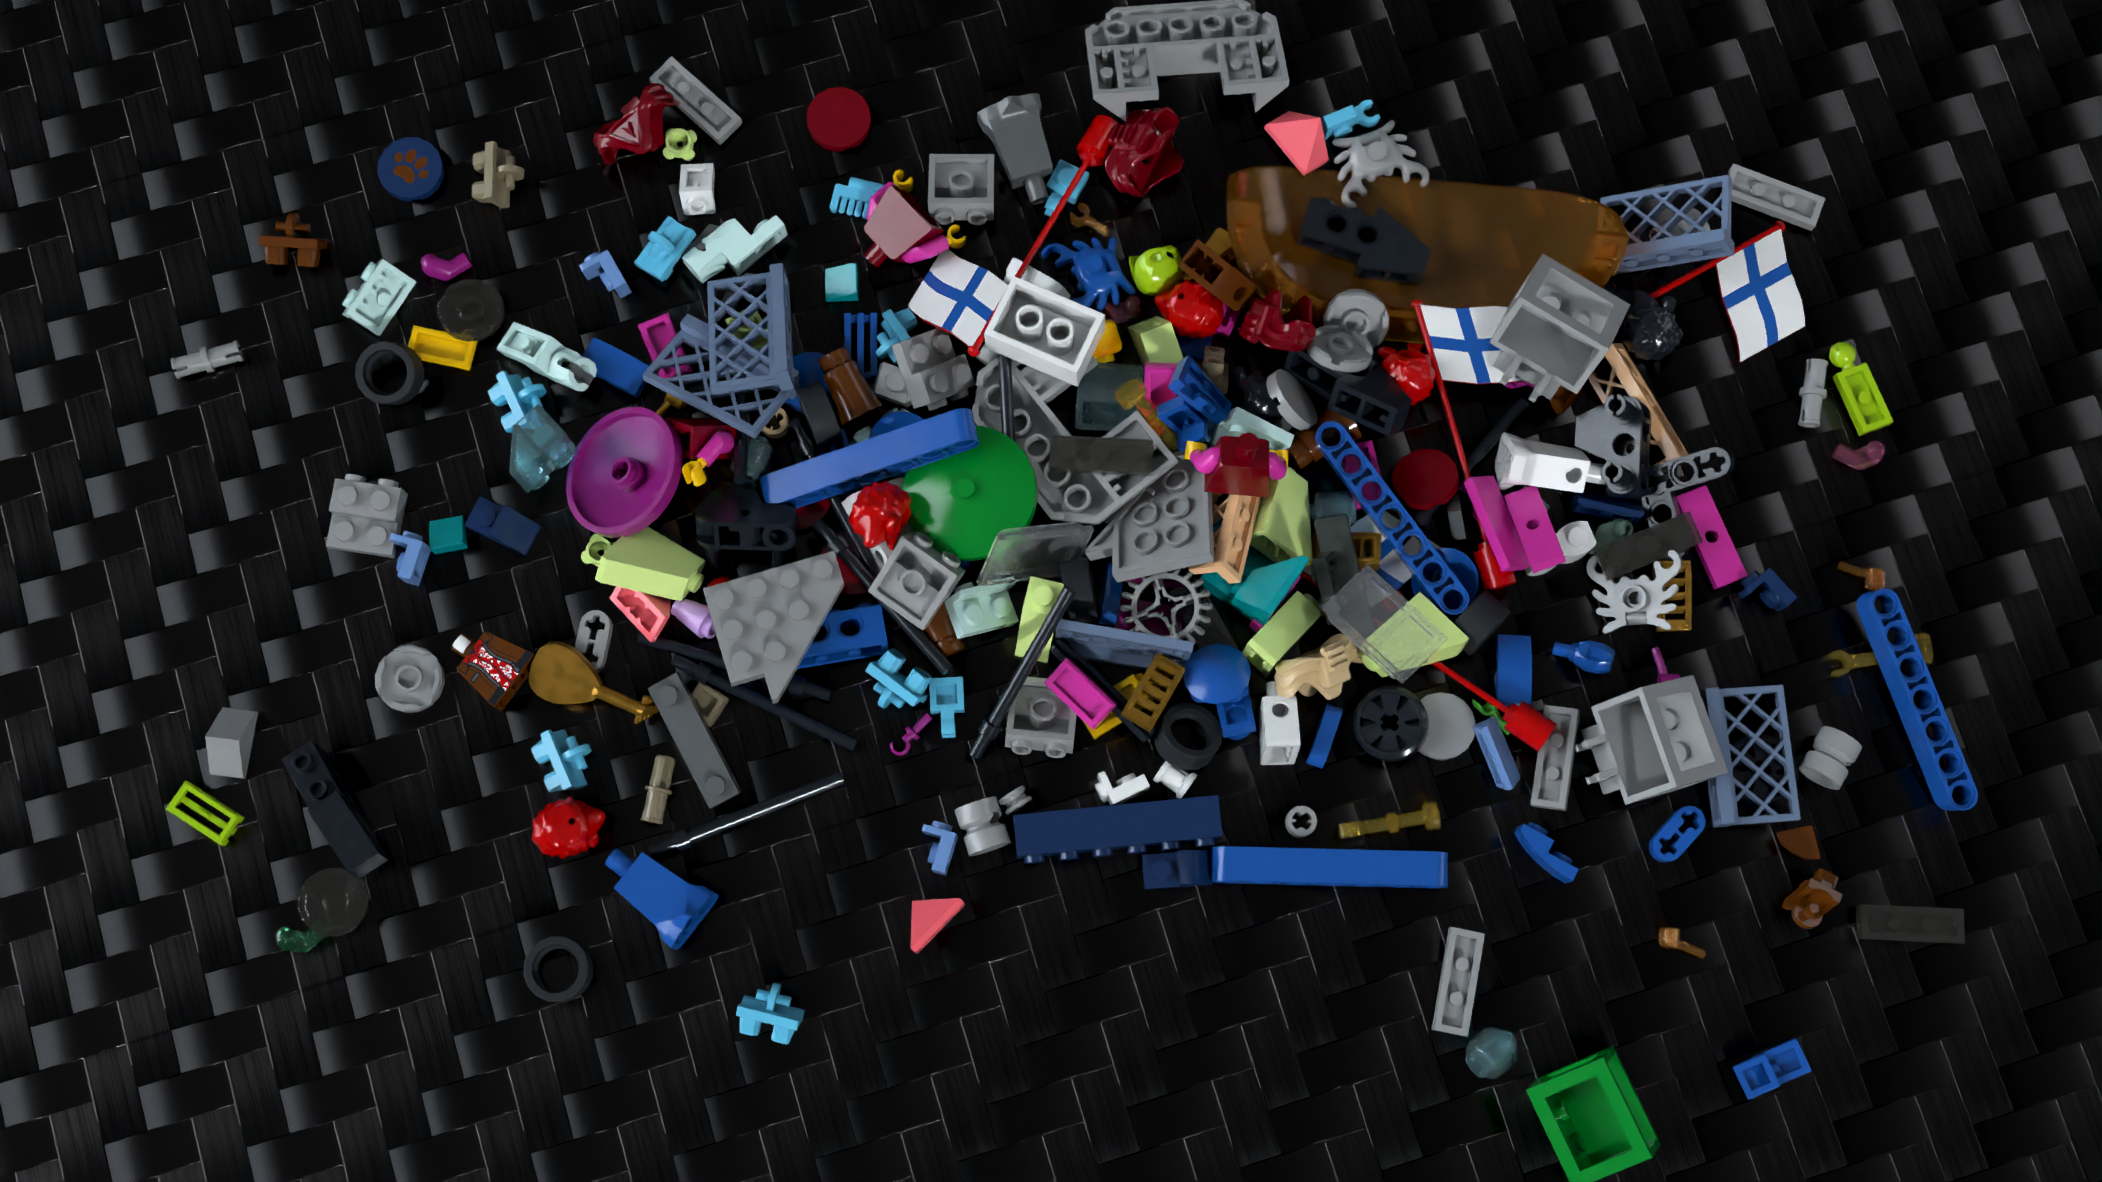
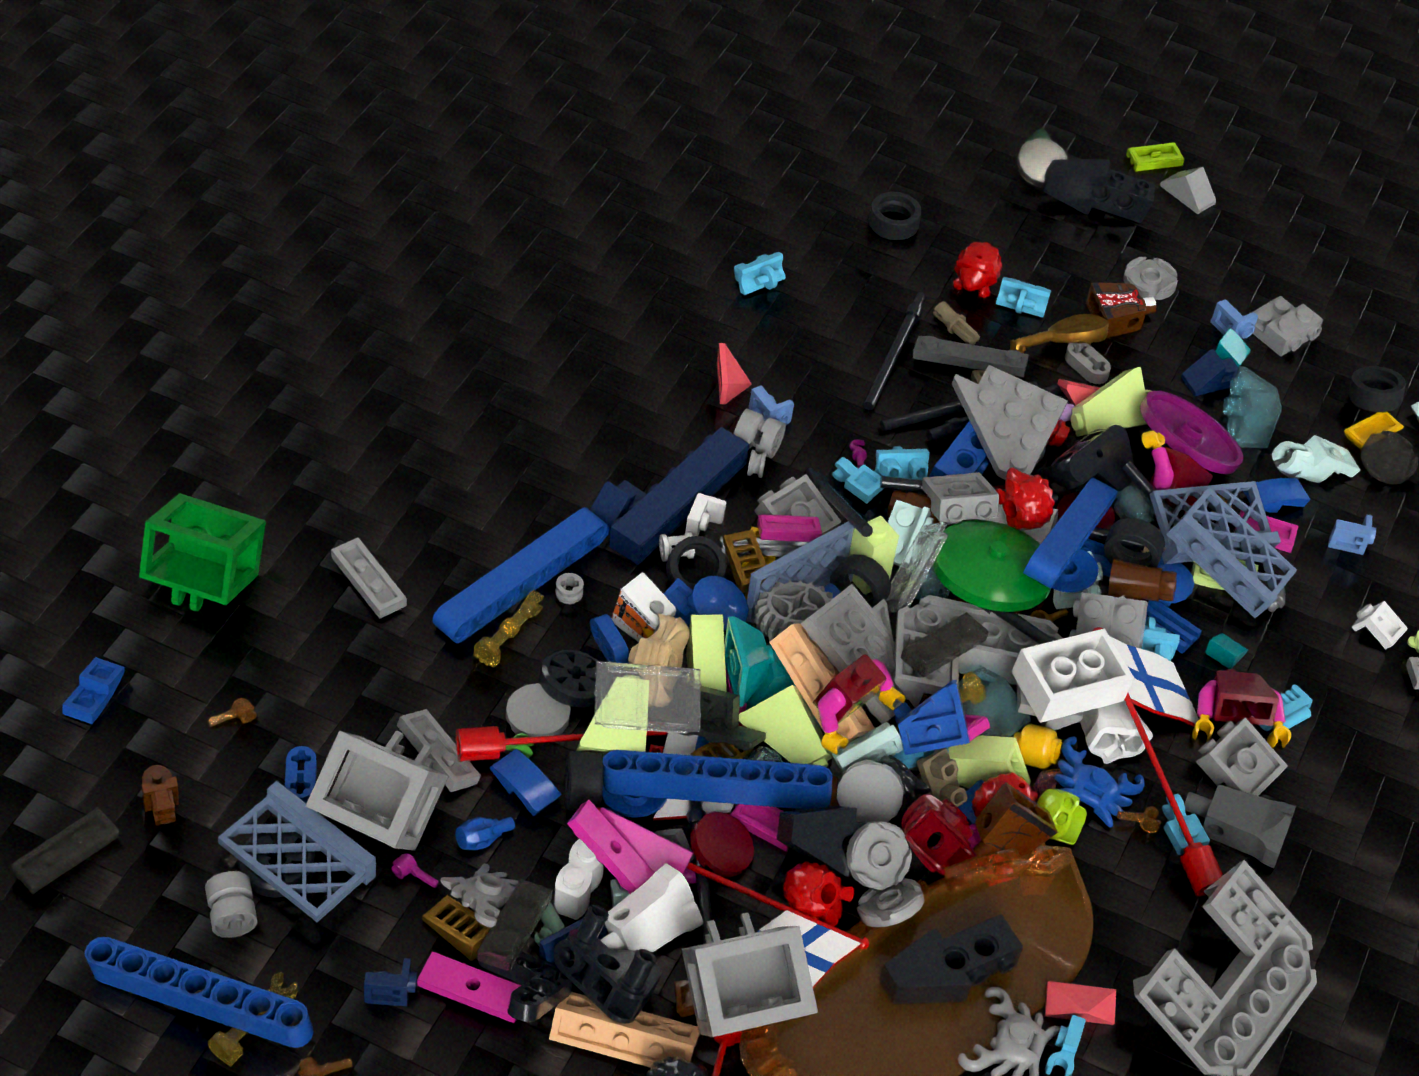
camera: 130 degrees right, 30 degrees down
medium azure hips [487,371,546,434] -> none
blue piece [605,848,719,950] -> none
medium azure hips [634,216,696,282] -> none
light aqua plate [682,215,787,283] -> none
dark red tile [806,87,871,152] -> none
dark red piece [1105,107,1184,198] -> none
clear light blue head [1465,1027,1518,1079] -> none
medium blue slope [1473,717,1520,791] -> none
blue slope [1514,823,1579,884] -> none
reddish brown tile [1776,825,1821,860] -> none

